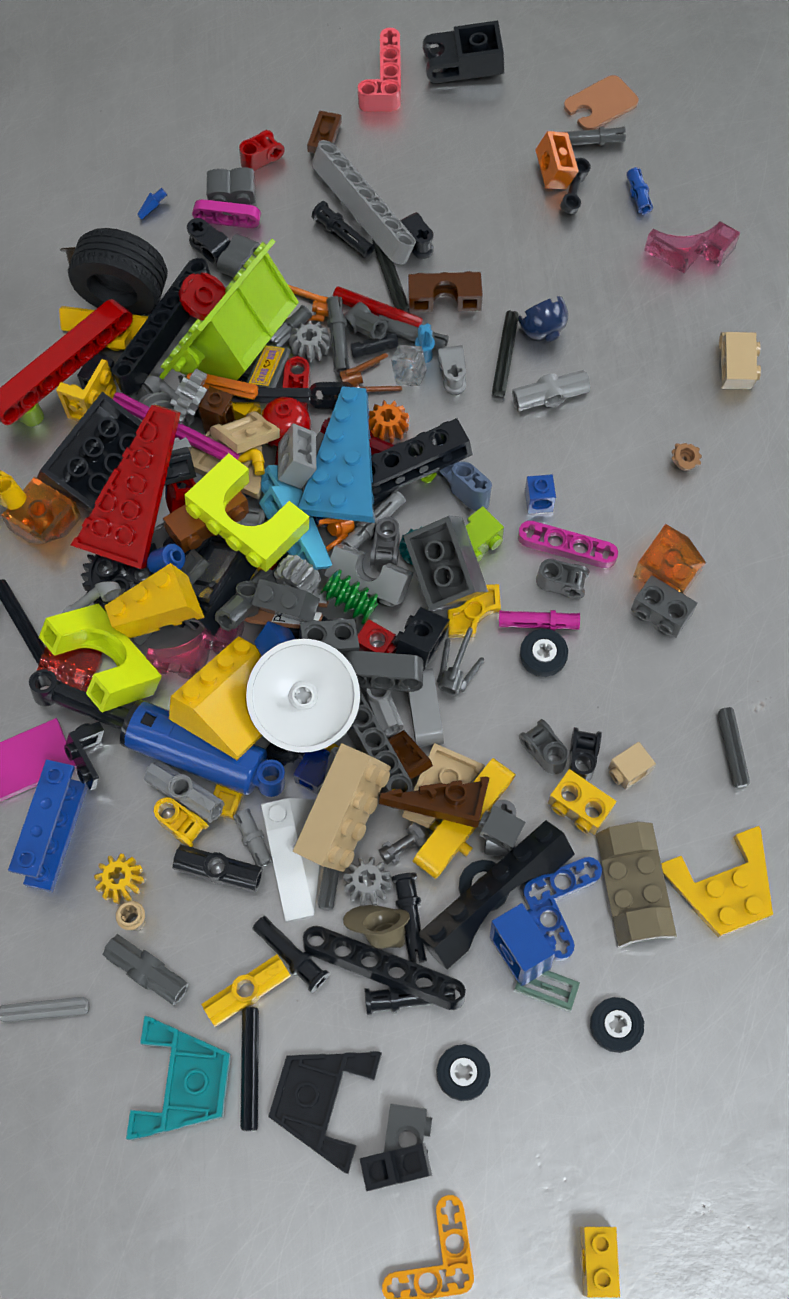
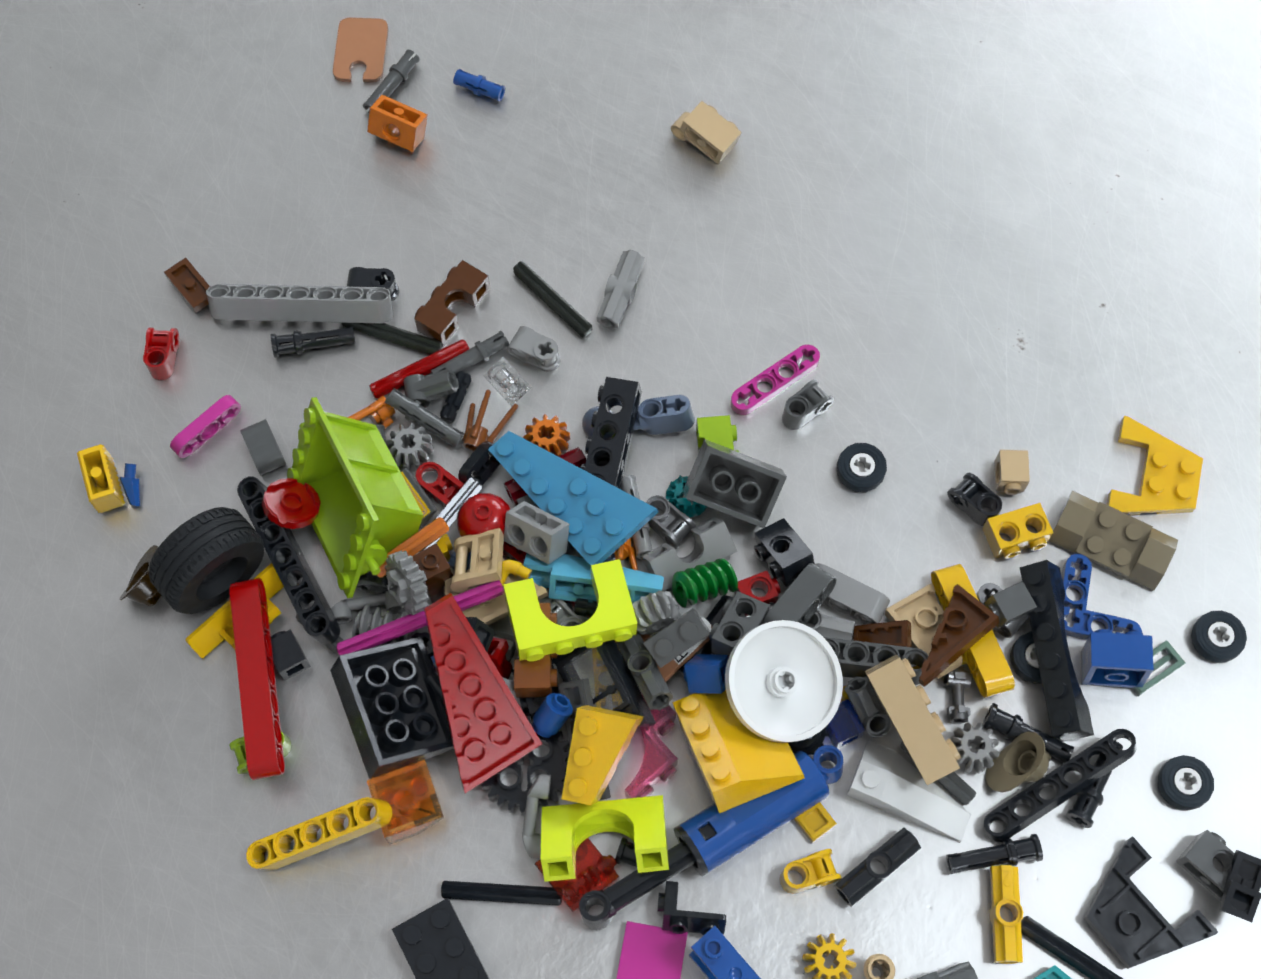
camera: 55 degrees left, 0 degrees up
yellow bracket [56,359,117,422] -> none
light grey piece [144,760,225,823] -> none
black piece [187,218,230,264] -> none
dark grey brick [206,167,255,205] -> none
light grey pin [233,809,273,867] -> none
coral beam [358,28,401,112] -> none
dark azure axle [415,323,435,363] -> none
black brick [422,20,504,83] -> none
dark grey plant [437,627,484,695] -> none
yellow tile [447,584,501,638] -> none
dark pink pin [499,610,580,631] -> none
dark blue cylinder [518,296,568,343] -> none
dark grey piece [519,719,568,774] -> none
blue brick [525,474,556,514] -> none
black bar [560,158,591,214] -> none
dark grey brick [631,575,698,638] -> none
clear orange slope [633,524,706,595] -> none
clear pink arch [644,221,740,273] -> none
medium nougat animal [671,443,702,471] -> none
dark grey axle [718,707,750,788] -> none
none -> yellow brick [77,444,125,513]

